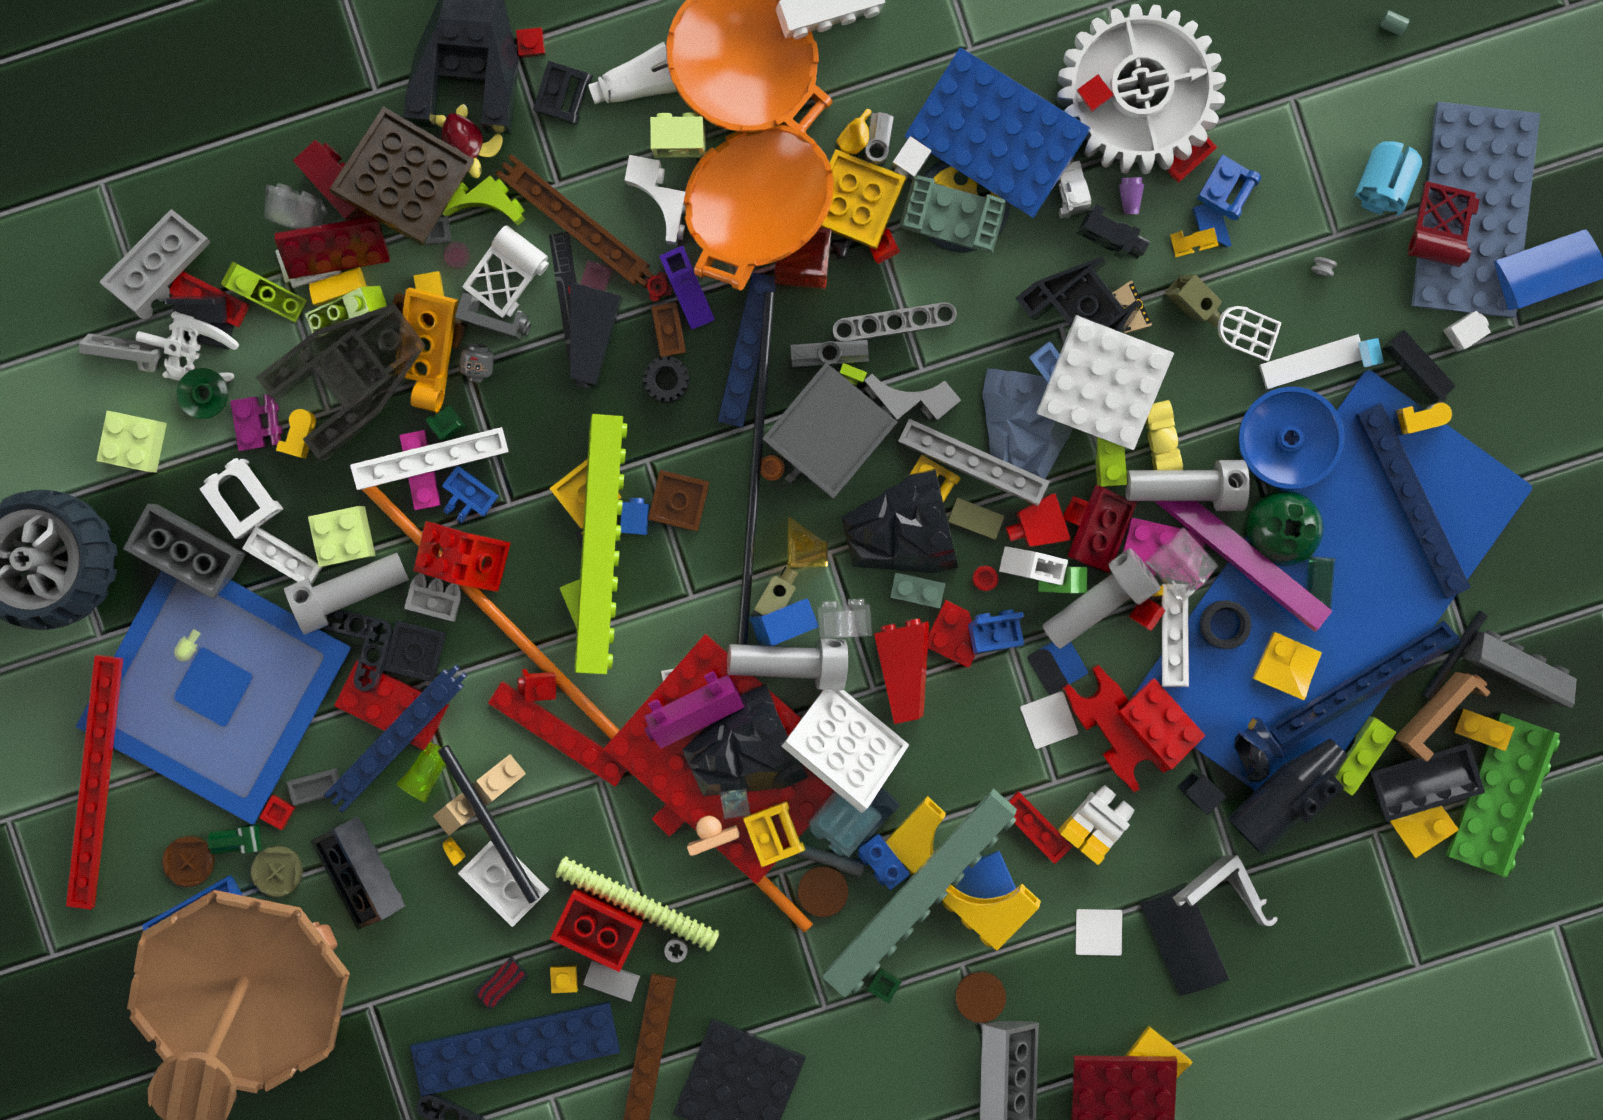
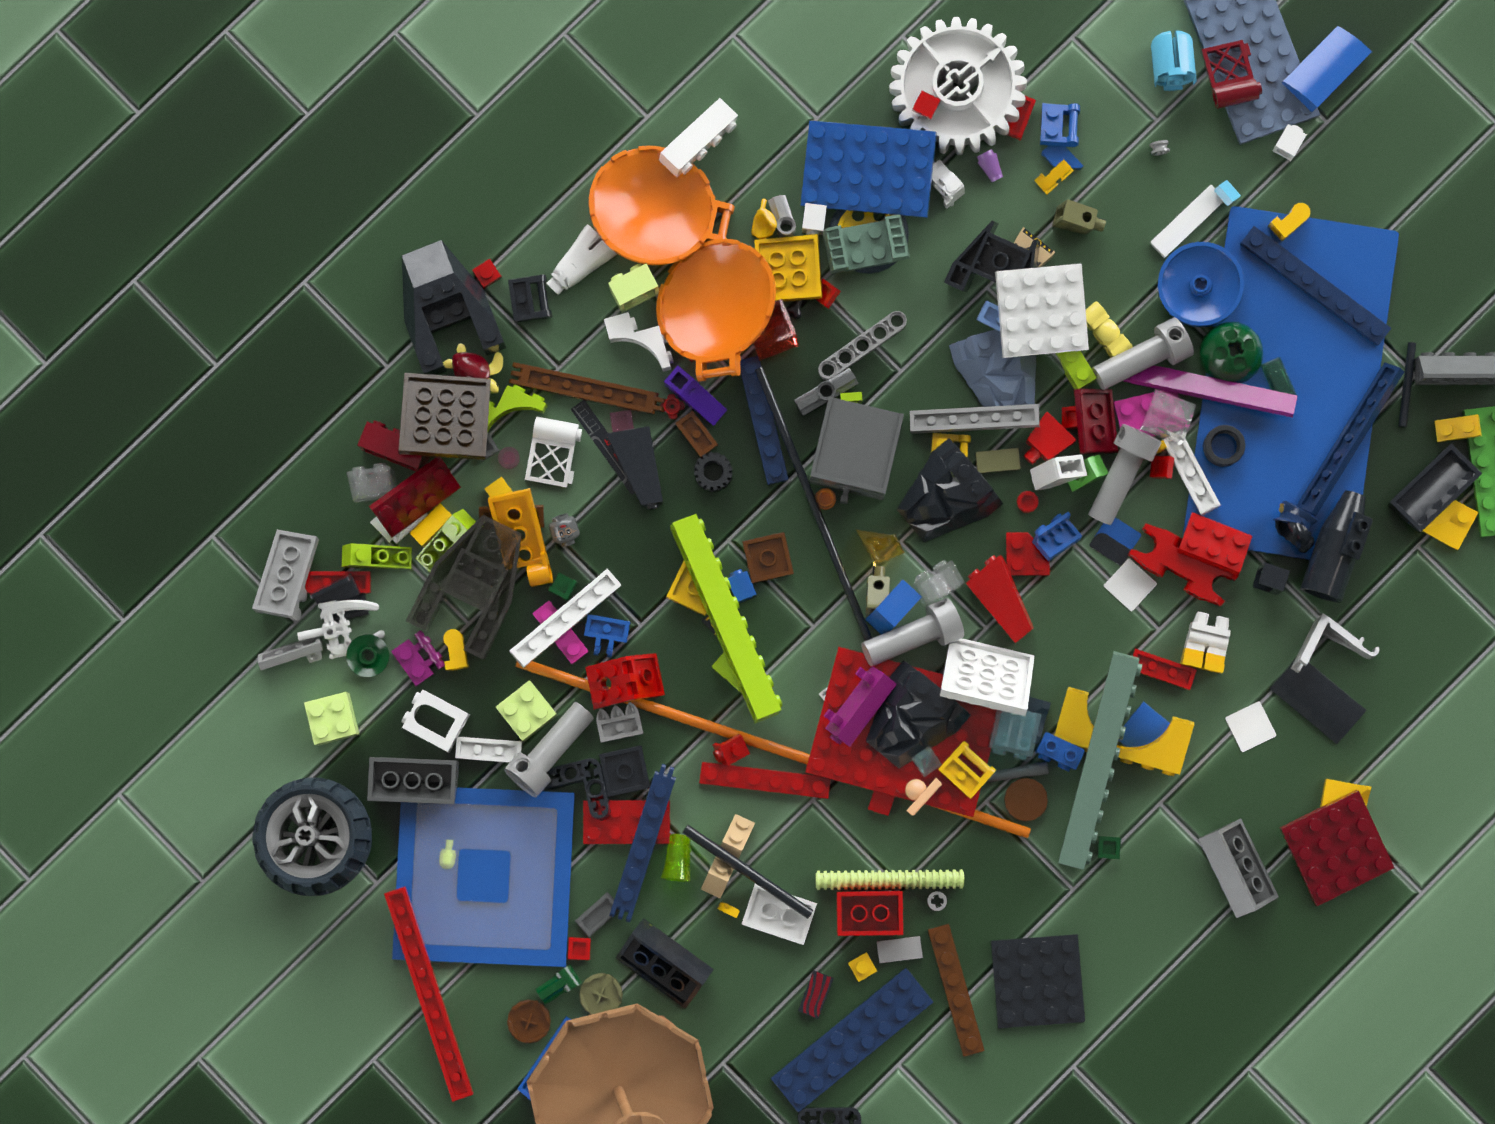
camera: 20 degrees left, 5 degrees down
dark grey panel [455,293,531,341] -> none
light grey arch [863,374,961,421] -> none
sand green plate [890,573,945,608] -> none
reddish brown tile [955,971,1006,1023] -> none
black hips [1076,204,1150,260] -> none
white window [1217,306,1281,361] -> none
yellow plate [1252,632,1322,700] -> none
lime arch [1336,716,1396,796] -> none
black panel [1383,330,1456,404] -> none
medium nougat panel [1394,672,1491,761] -> none

